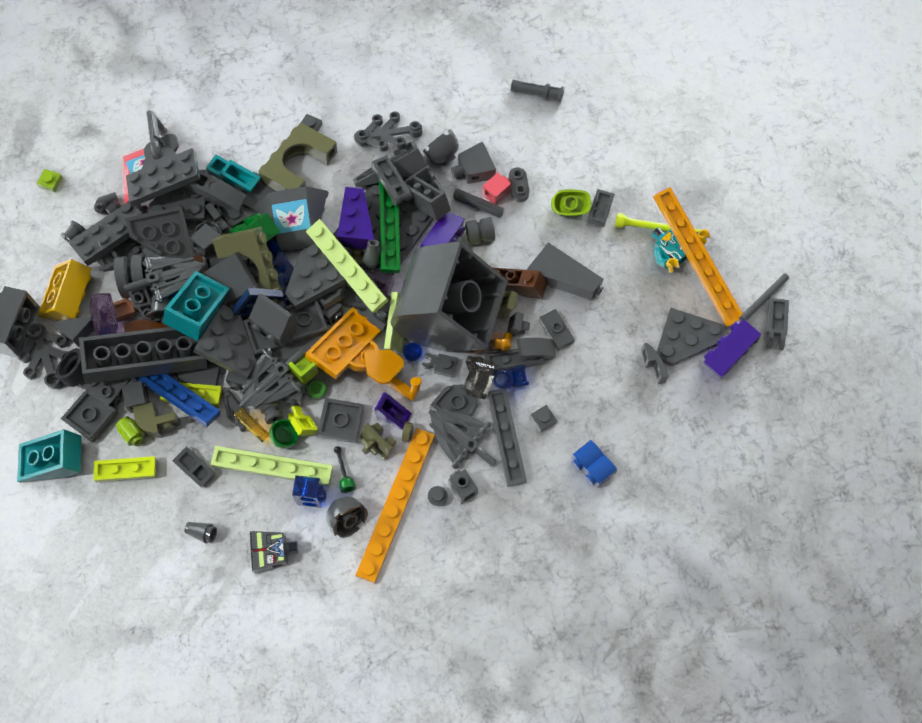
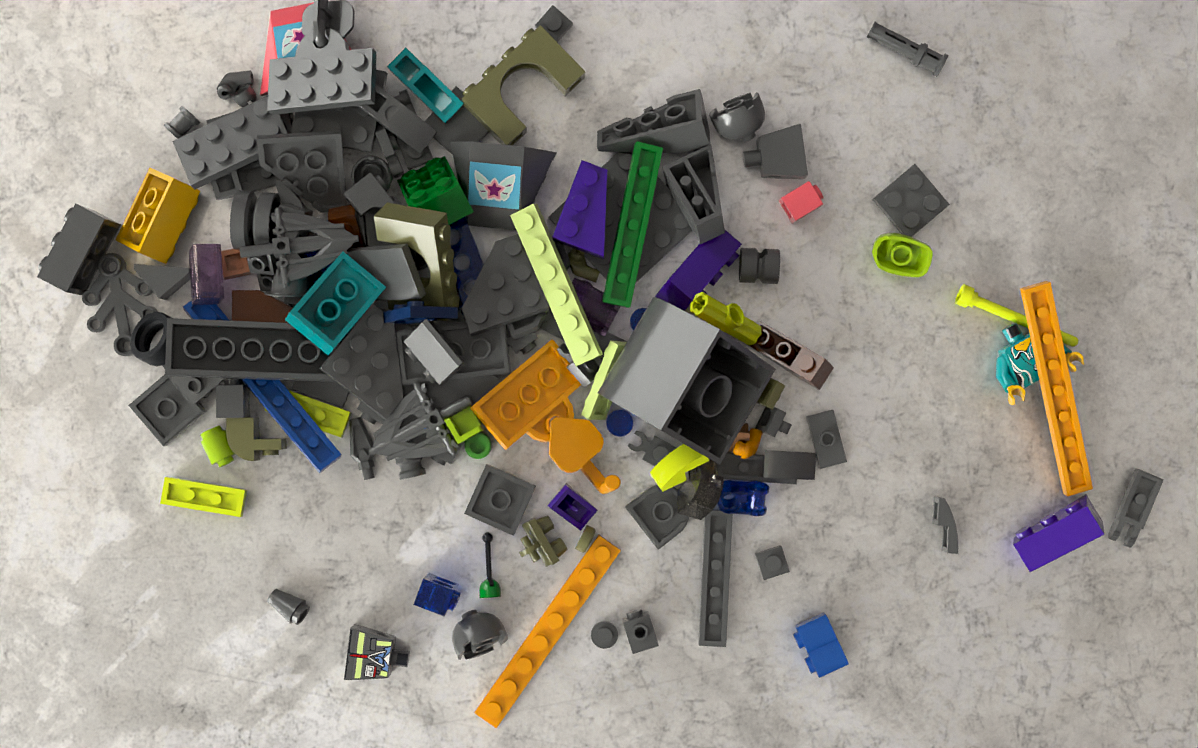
camera: 15 degrees right, 20 degrees up
teal slope [17,429,82,483] -> none
lime plate [36,169,63,192] -> none
dark grey slope [172,446,215,487] -> none
yellowish green plate [211,446,333,486] -> none
clear yellow pin [233,407,269,443] -> none
green hair [269,419,299,449] -> none
neon yellow plate [287,406,318,436] -> none
dark grey plant [354,111,423,152] -> none
dark grey cone [362,240,380,269] -> none
dark grey plate [370,155,412,206] -> none
dark grey bar [428,407,497,469] -> none
dark grey axle [453,189,504,218] -> none
dark grey plate [508,167,530,202] -> none
dark grey slope [527,242,604,300] -> none
dark grey plate [587,189,615,227] -> none
dark grey plate [657,308,725,366] -> none
dark grey bar [739,273,789,322] -> none
none -> neon yellow slope [650,444,709,492]
none -> dark grey plate [872,164,950,237]

